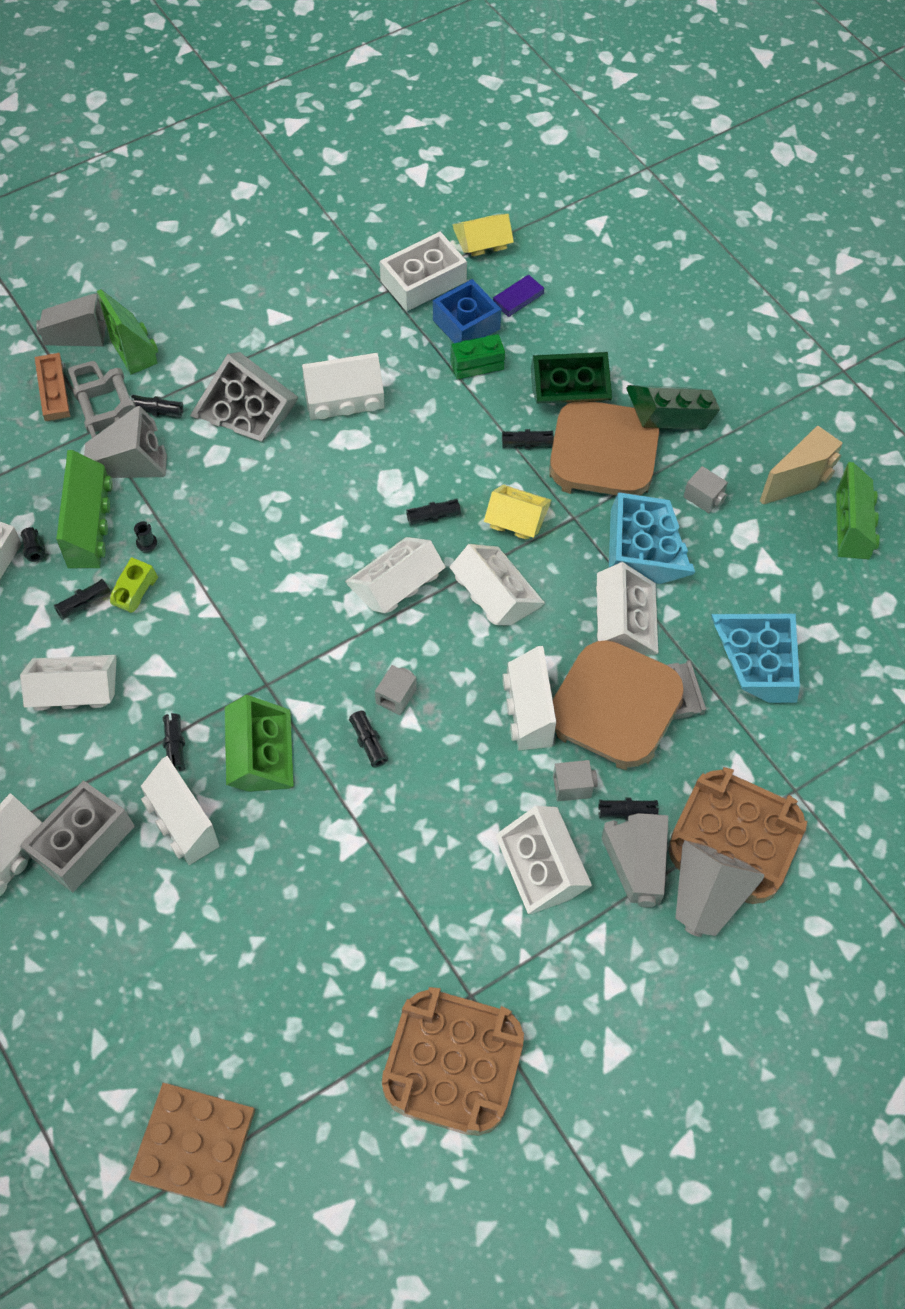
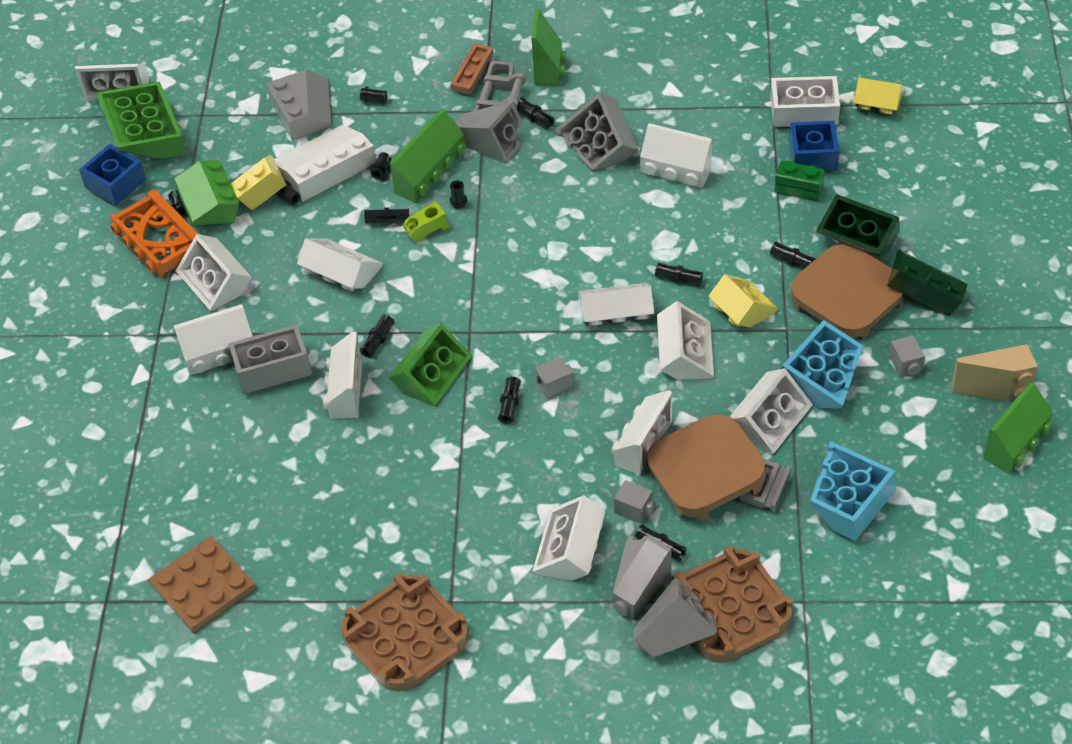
camera: 40 degrees right, 10 degrees down
light grey slope [36,293,106,346] -> none
dark purple tile [493,274,545,317] -> none

